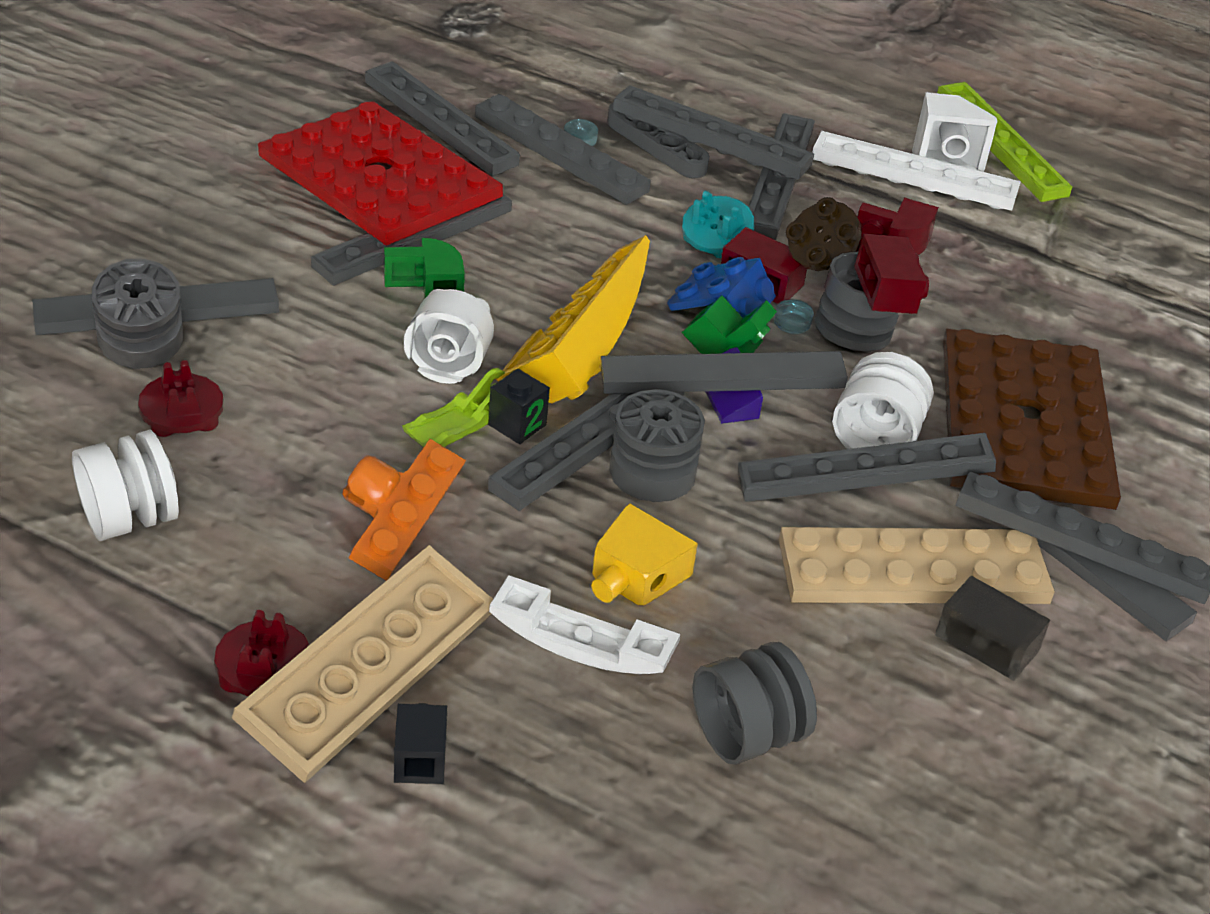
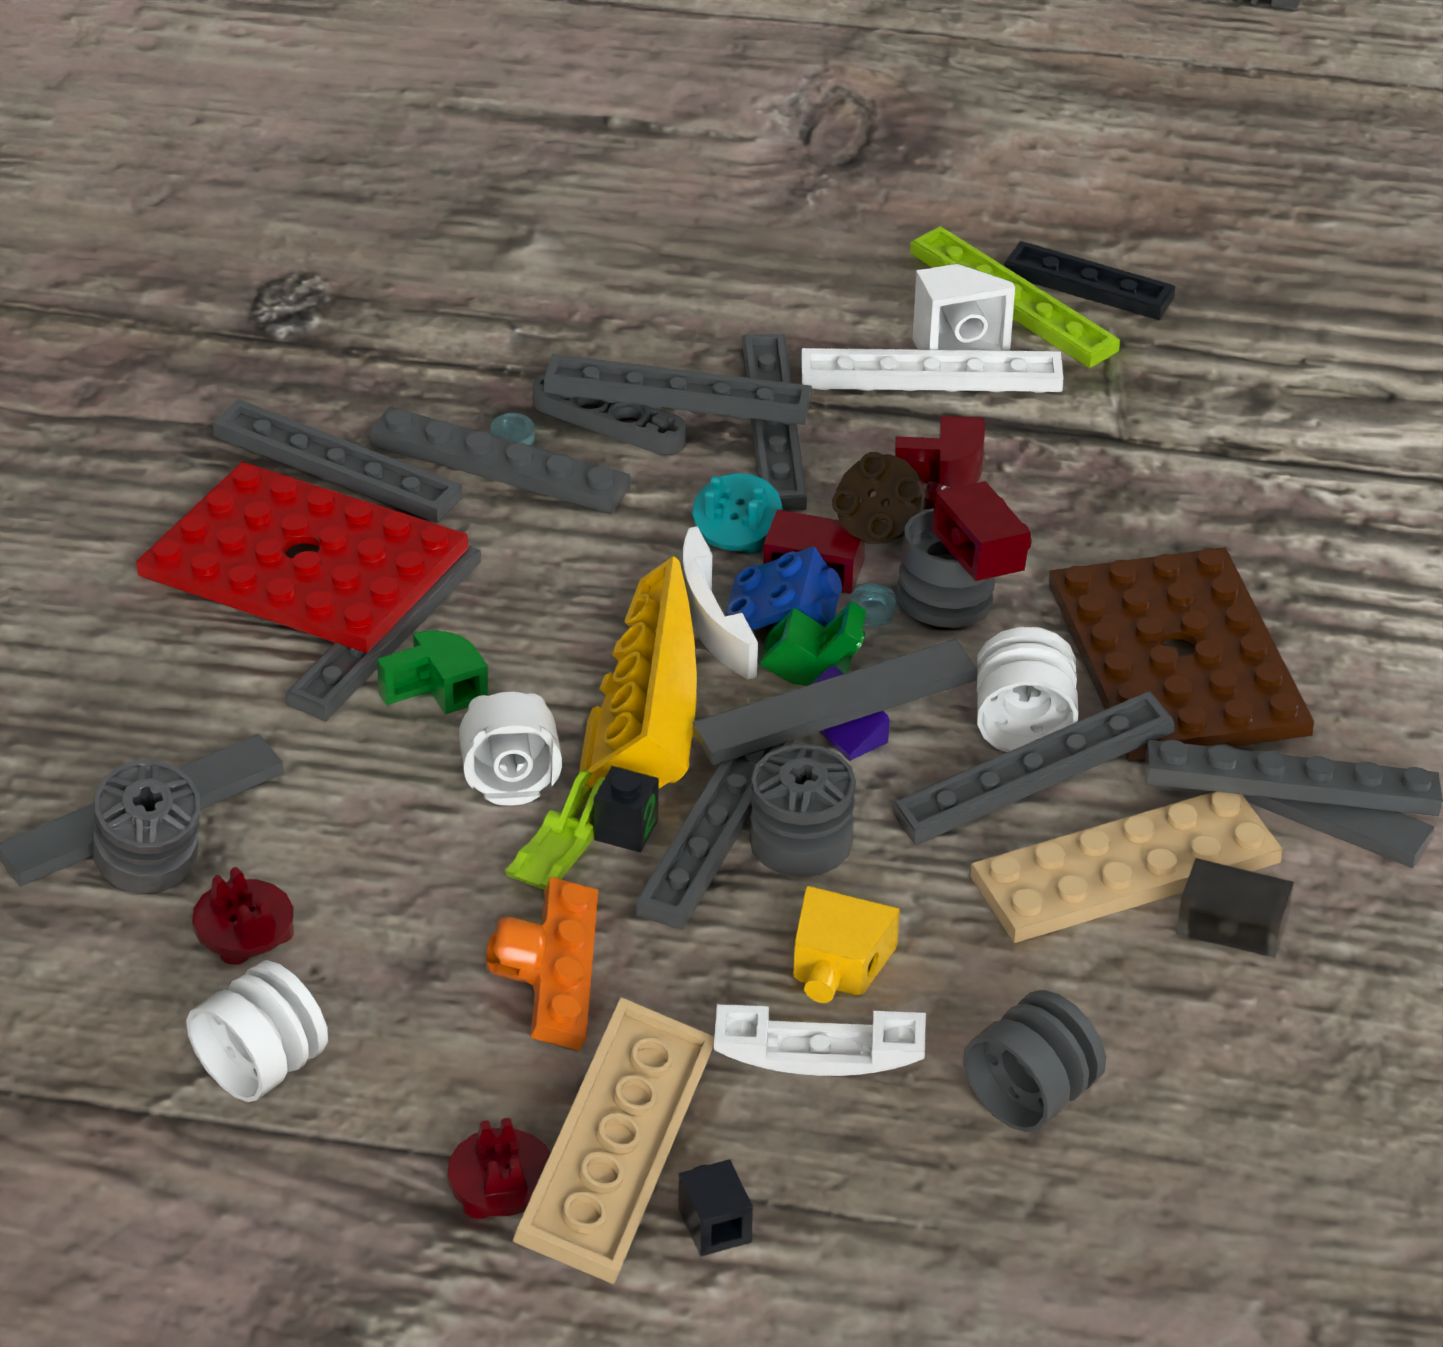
camera: 15 degrees left, 0 degrees up
none -> white slope [683,526,758,680]
none -> black tile [1004,241,1176,320]

